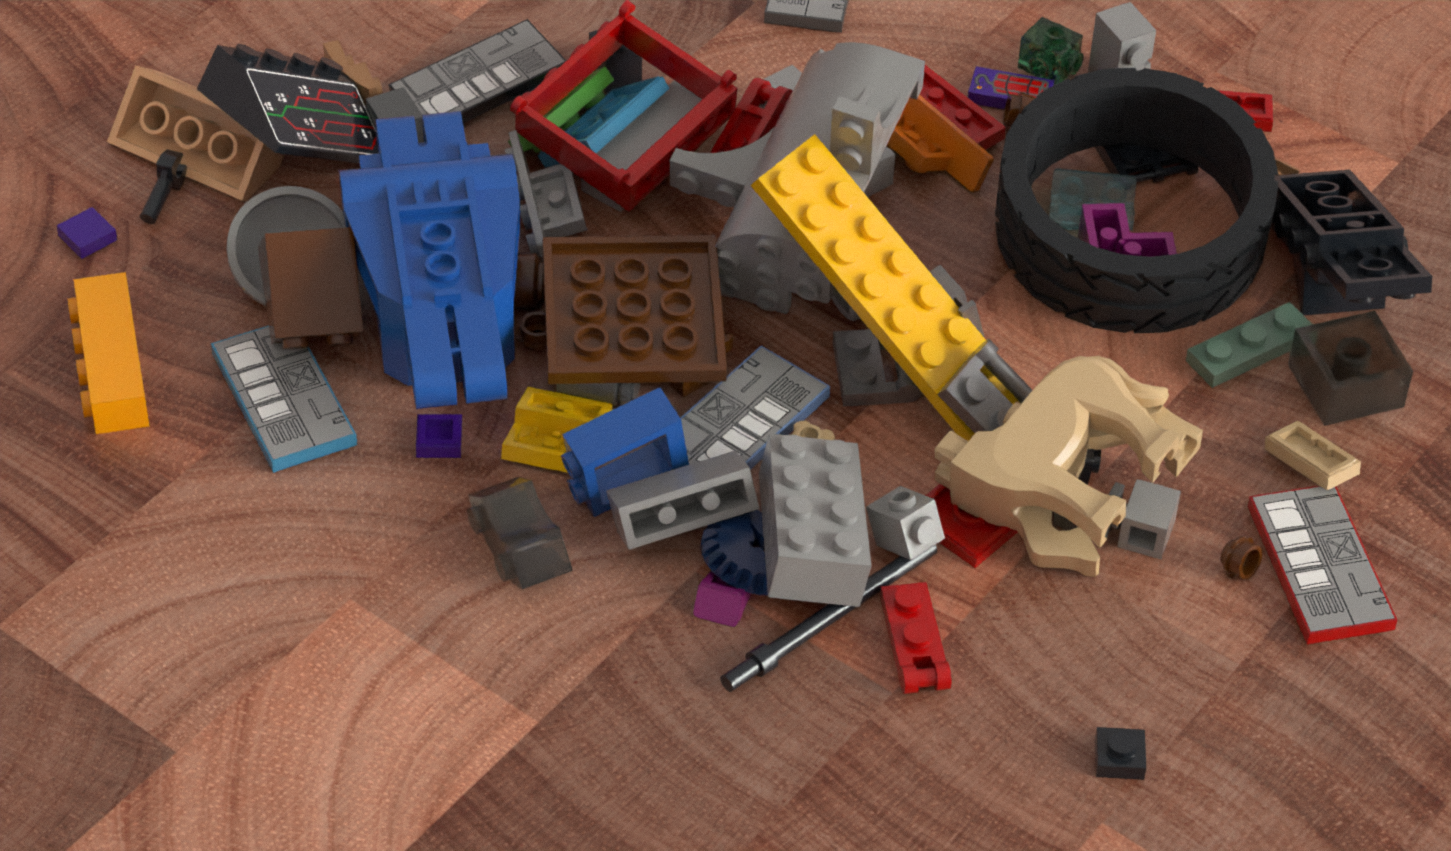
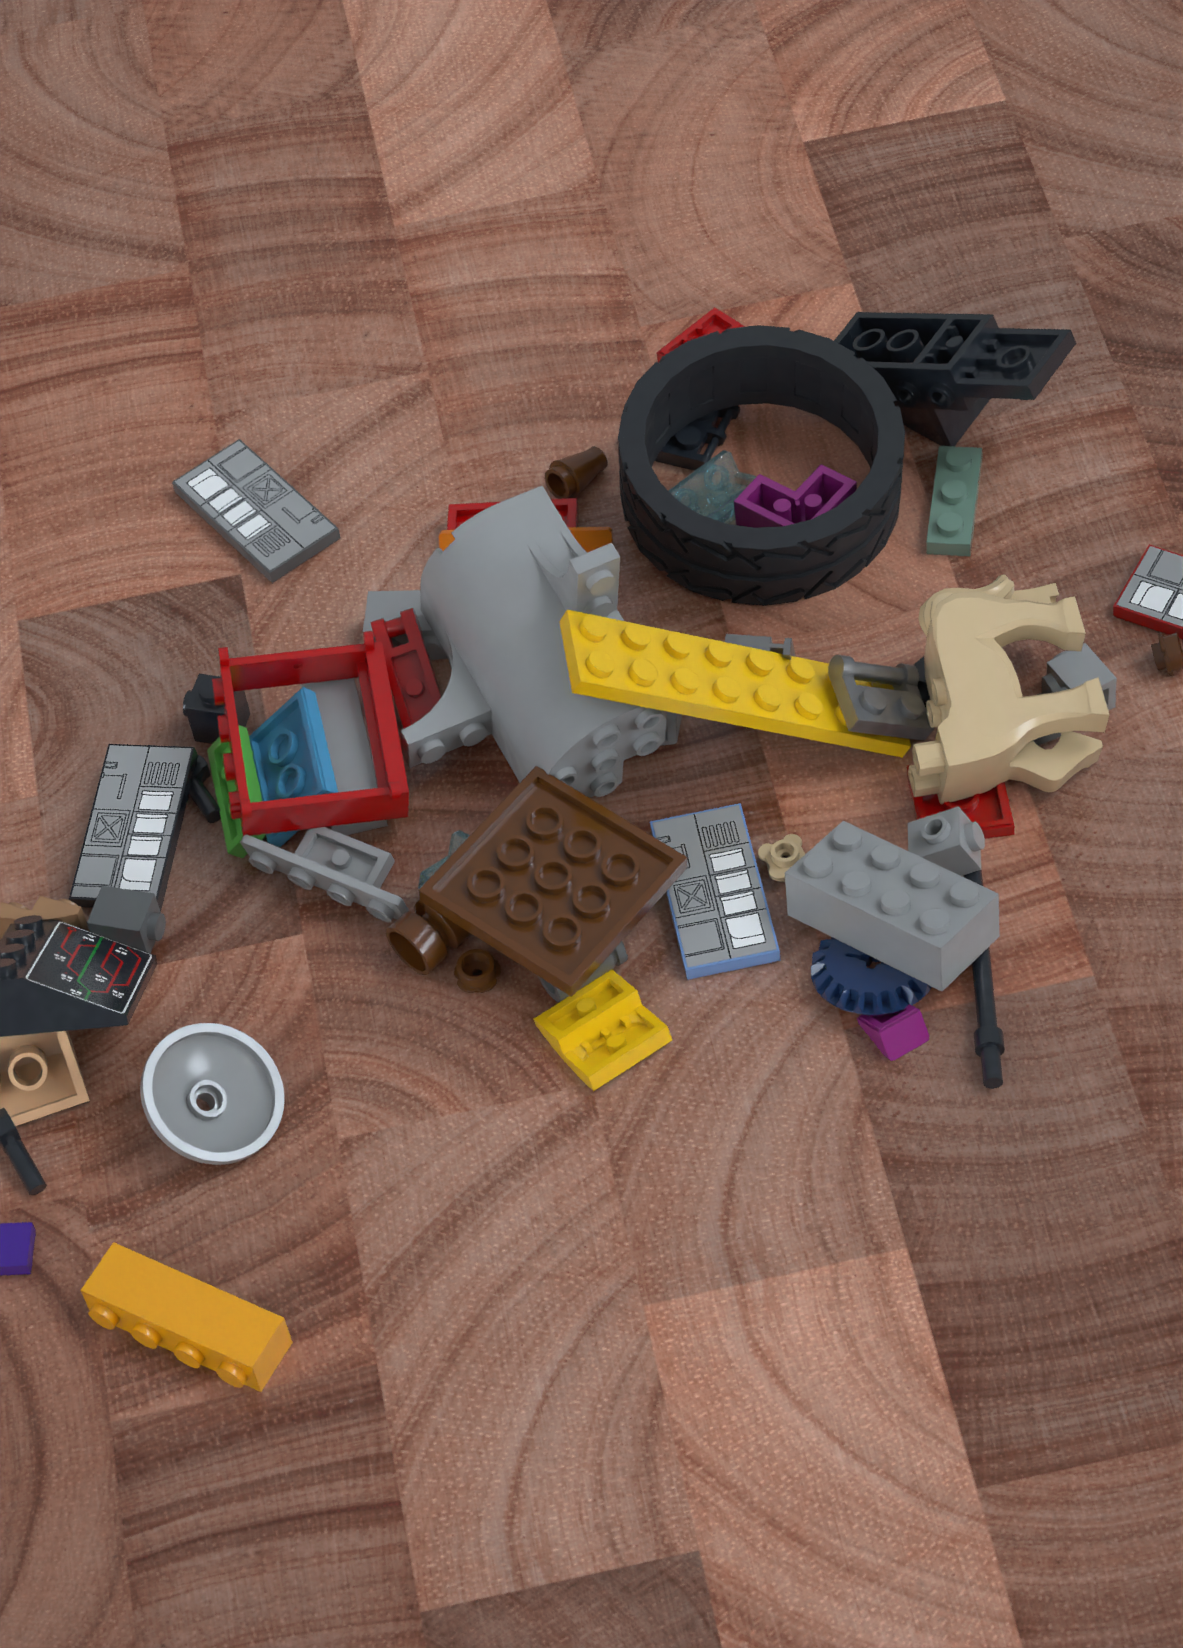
camera: 40 degrees left, 5 degrees up
tile [211,325,357,473] -> none
reddish brown slope [258,227,363,350] -> none
blue piece [339,111,520,409] -> none
dark purple tile [416,414,463,458] -> none
clear smoke brick [467,477,573,589] -> none
blue window [561,387,689,517] -> none
light grey brick [606,450,759,550] -> none
flat silver plate [832,329,922,406] -> none
red plate [880,582,952,694] -> none
tile [968,66,1054,109] -> none
clear green brick [1017,17,1084,85] -> none
light grey piece [1088,2,1156,73] -> none
tan plate [1265,421,1361,490] -> none
clear smoke brick [1288,311,1413,426] -> none

